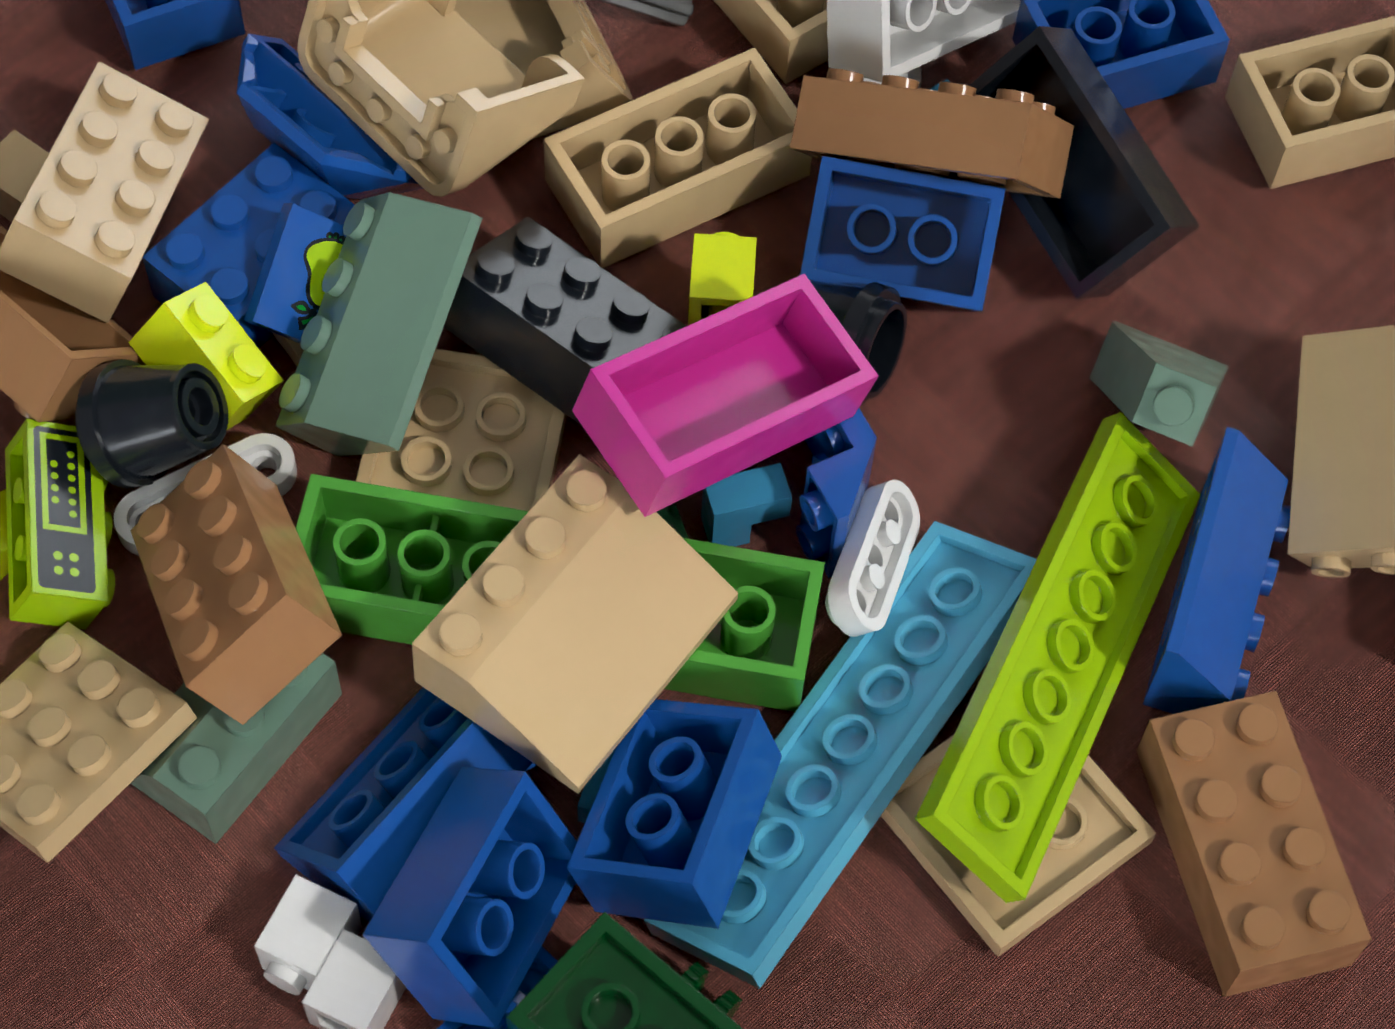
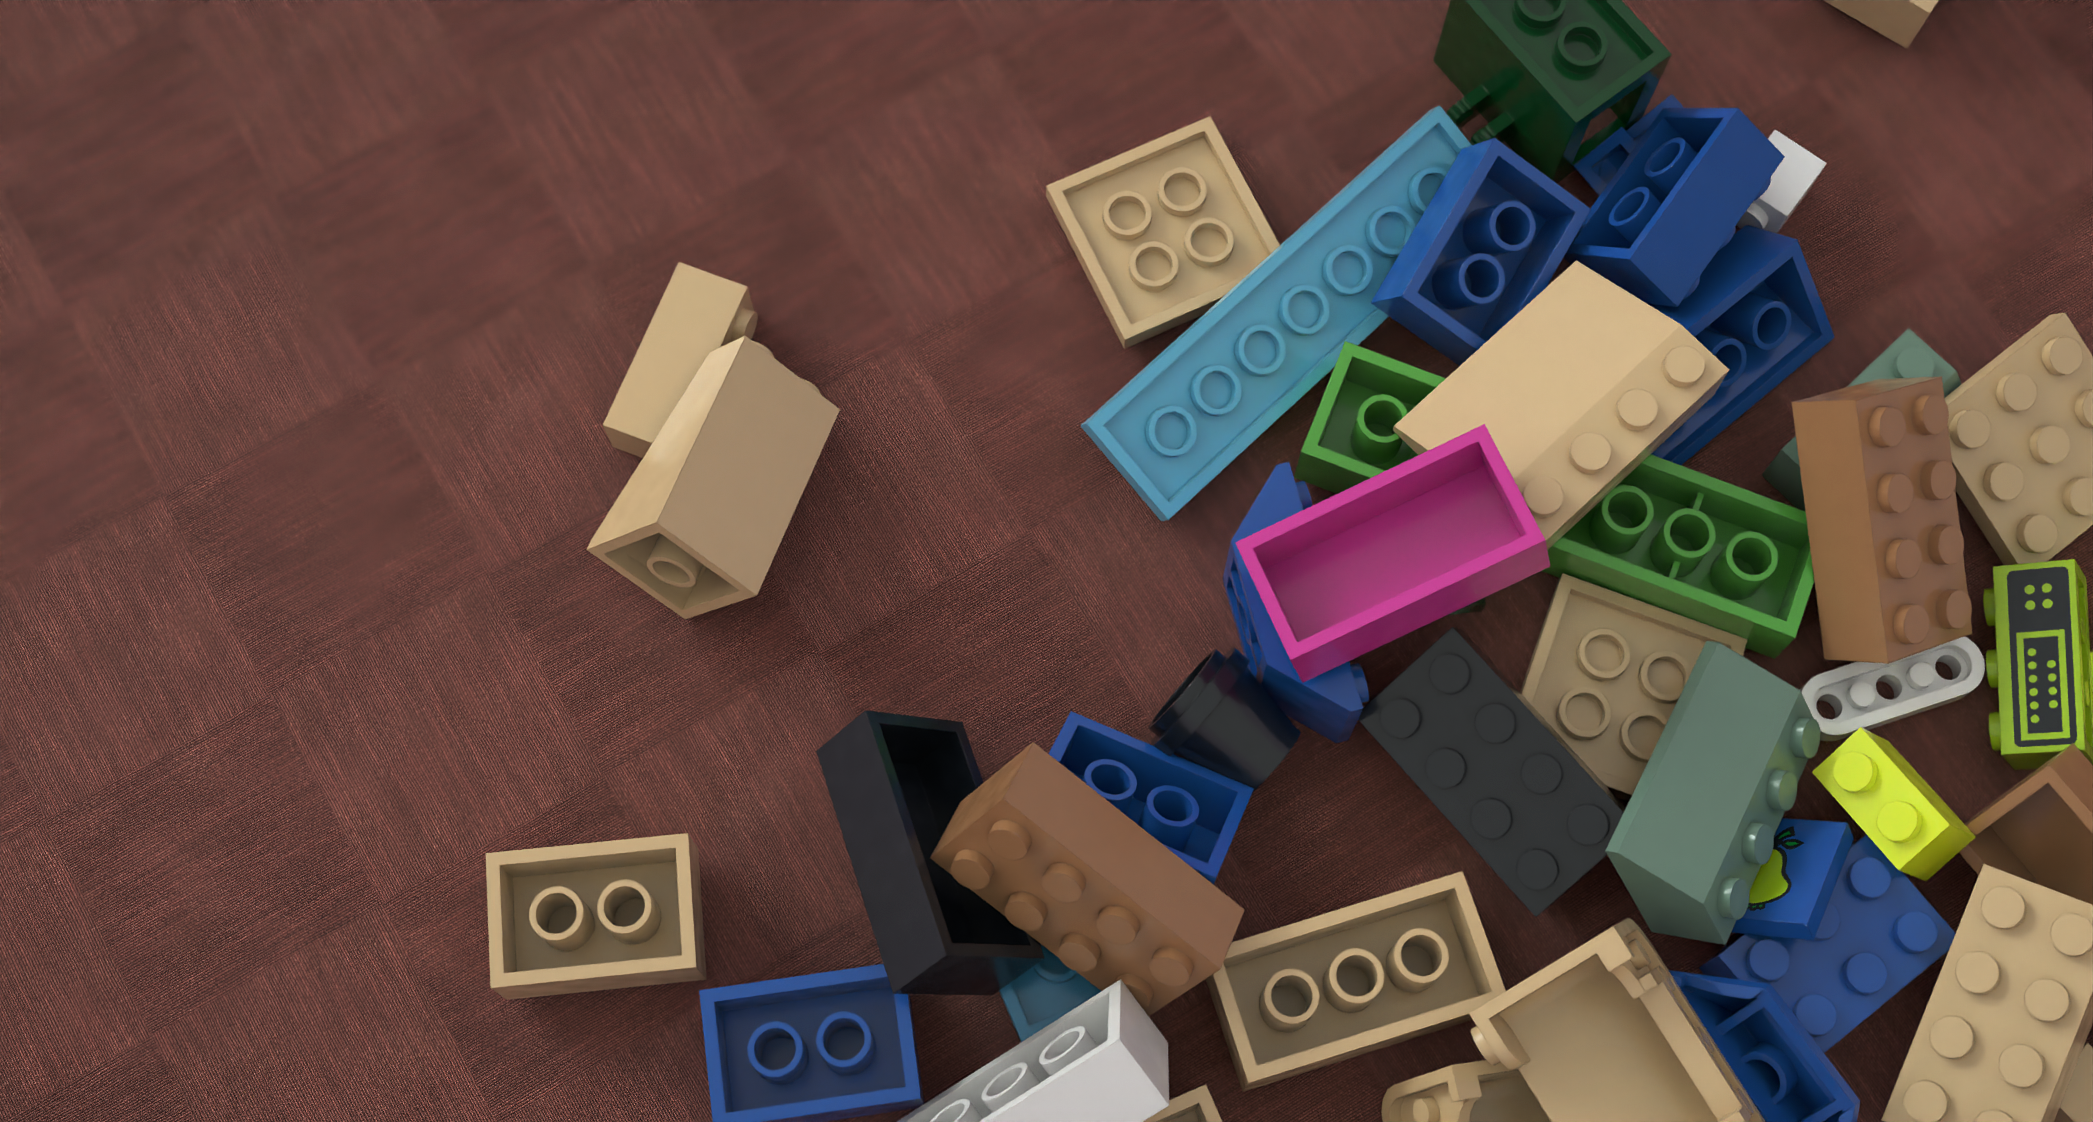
camera: 165 degrees left, 10 degrees up
black piece [75,359,228,489] -> none
white brick [254,875,362,995] -> none
neon yellow brick [688,232,757,325] -> none
white plate [825,479,920,637] -> none
lime plate [915,412,1201,903] -> none
sand green slope [1089,320,1229,447] -> none
medium nougat piece [1136,691,1372,997] -> none
blue slope [1142,427,1291,714] -> none

